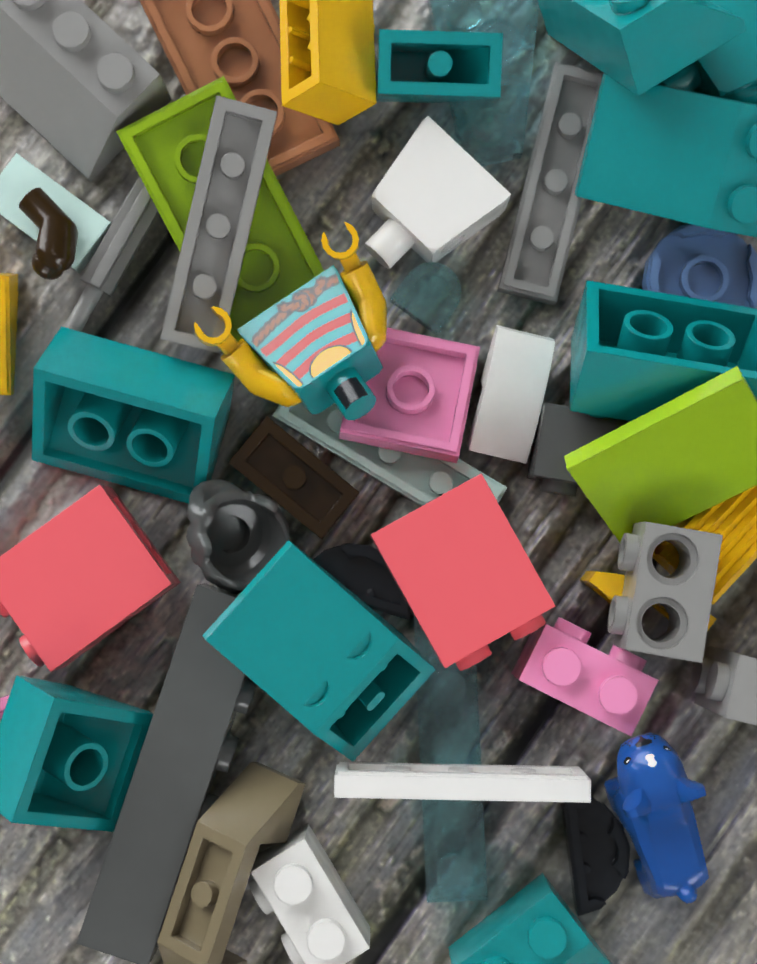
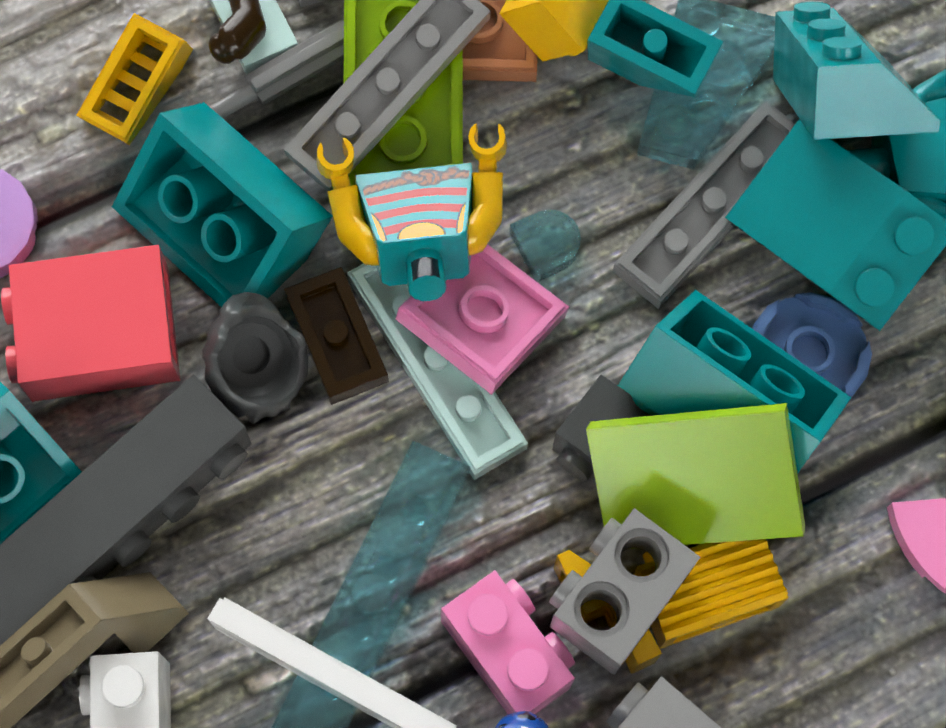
camera: 25 degrees right, 15 degrees down
teal slope [202,540,436,762] -> none
black tile [313,543,411,620] -> none
white torso [364,116,511,269] -> none
coral brick [370,473,556,671] -> none
white slope [467,325,555,464] -> none

